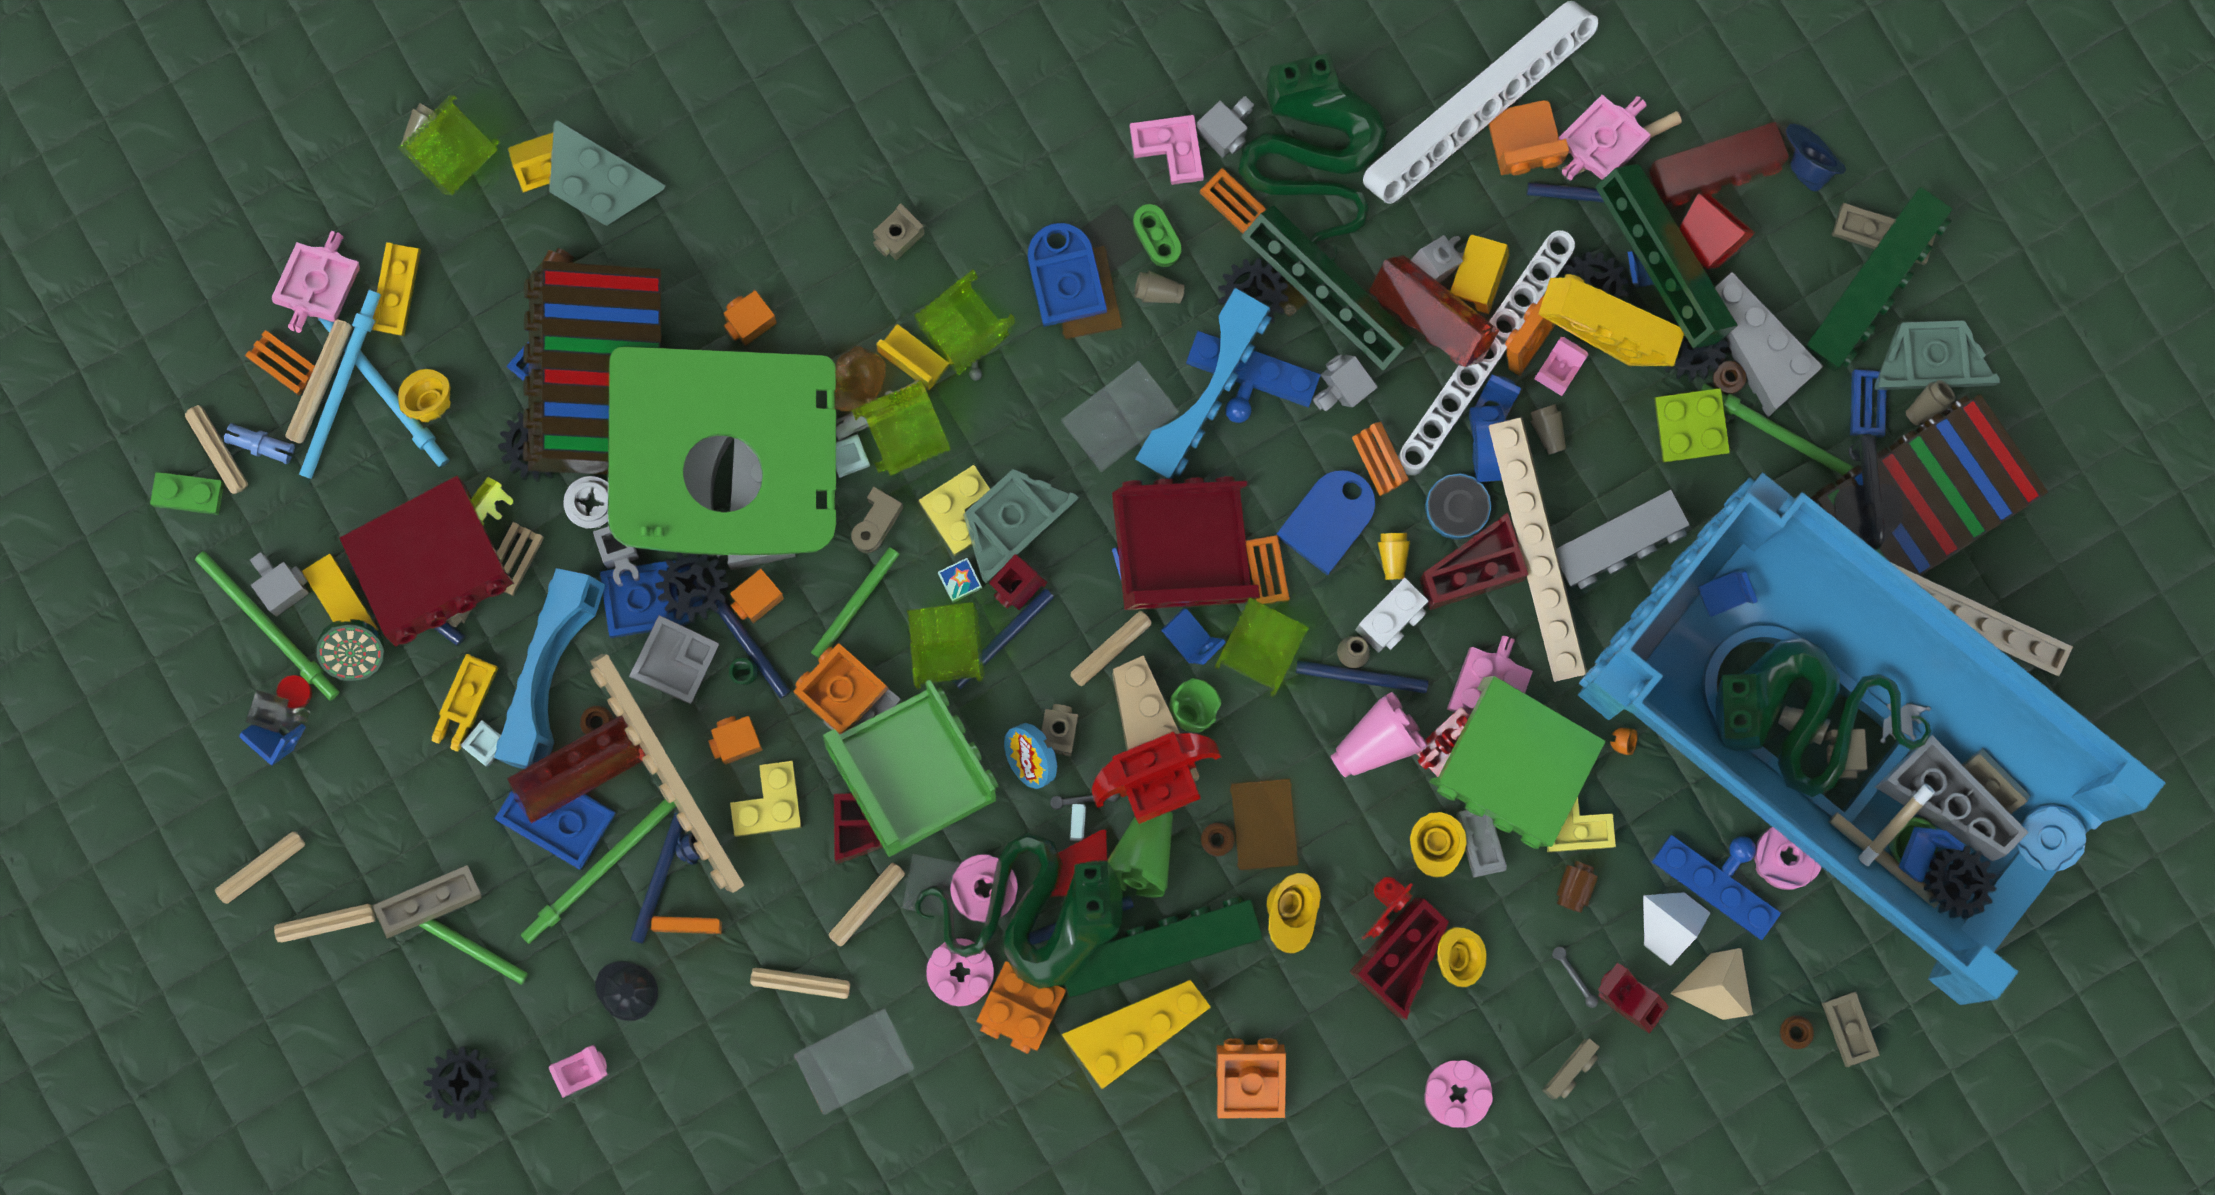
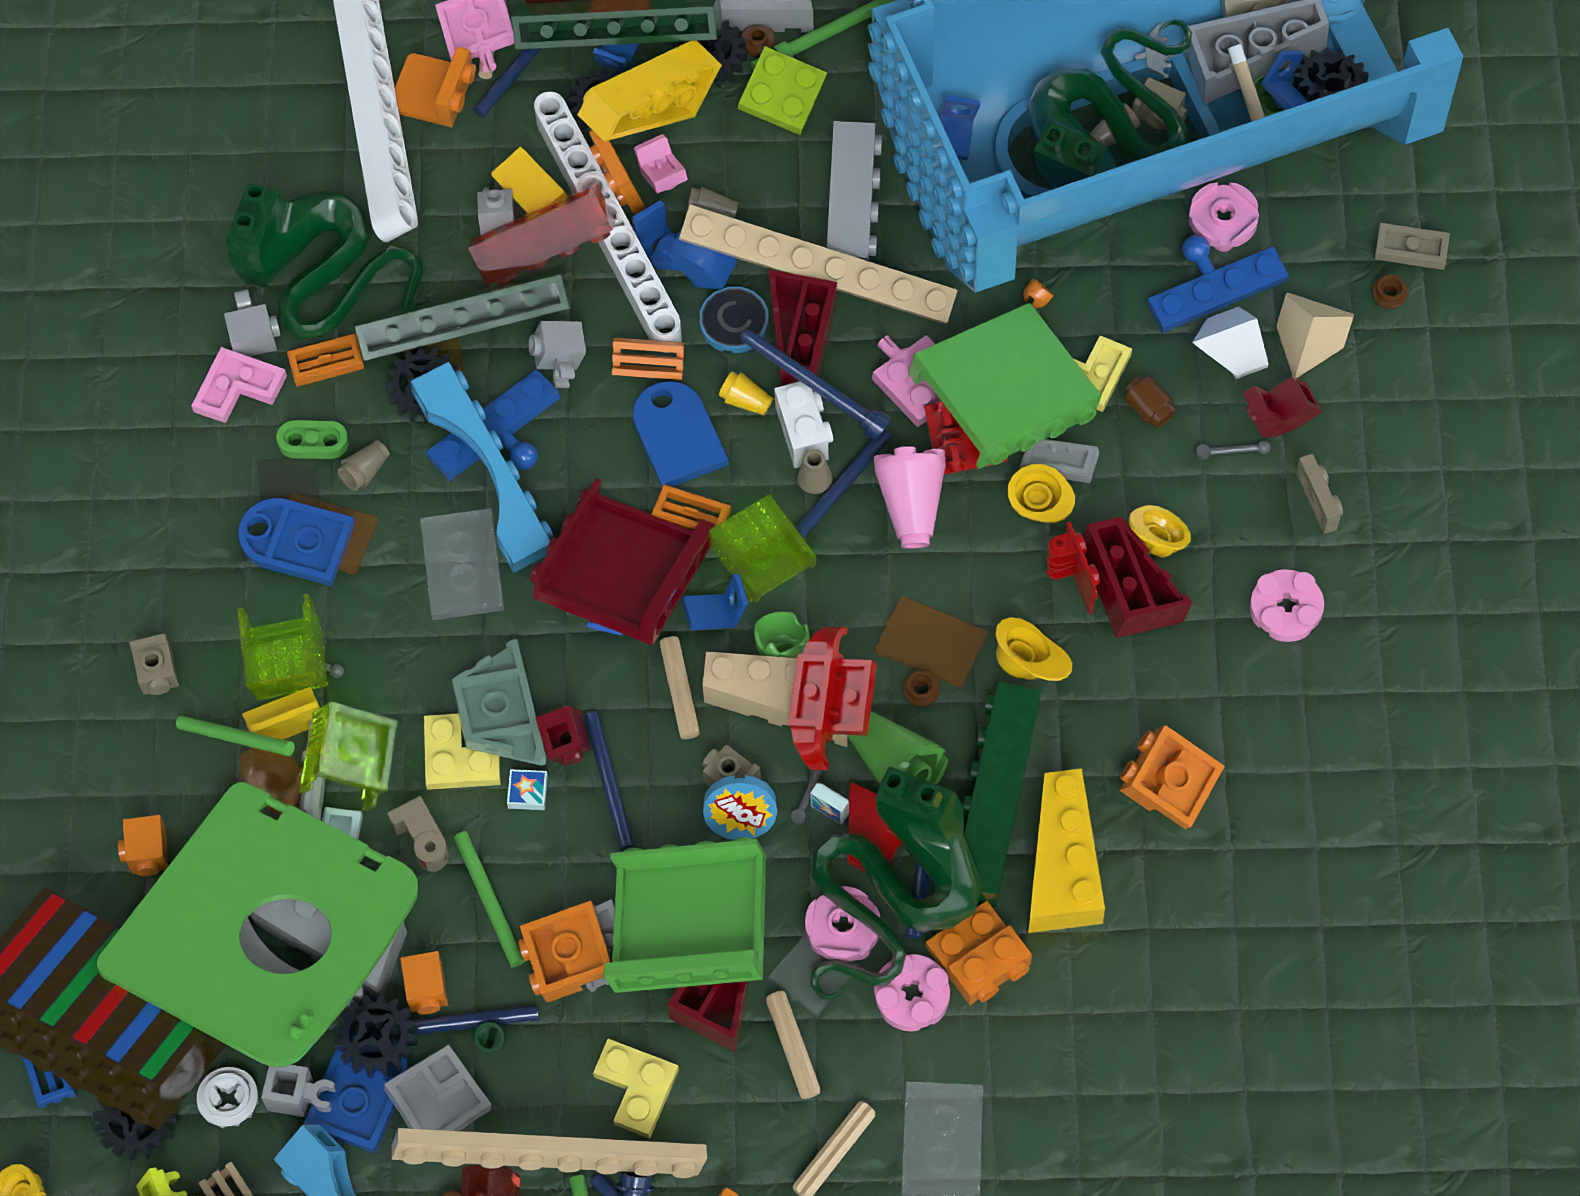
camera: 50 degrees left, 15 degrees down
orange brick [708,716,763,765] -> none
clear neon green piece [907,602,984,689] -> none
none -> bright green bar [176,715,295,756]
none -> dark blue piece [740,329,891,441]

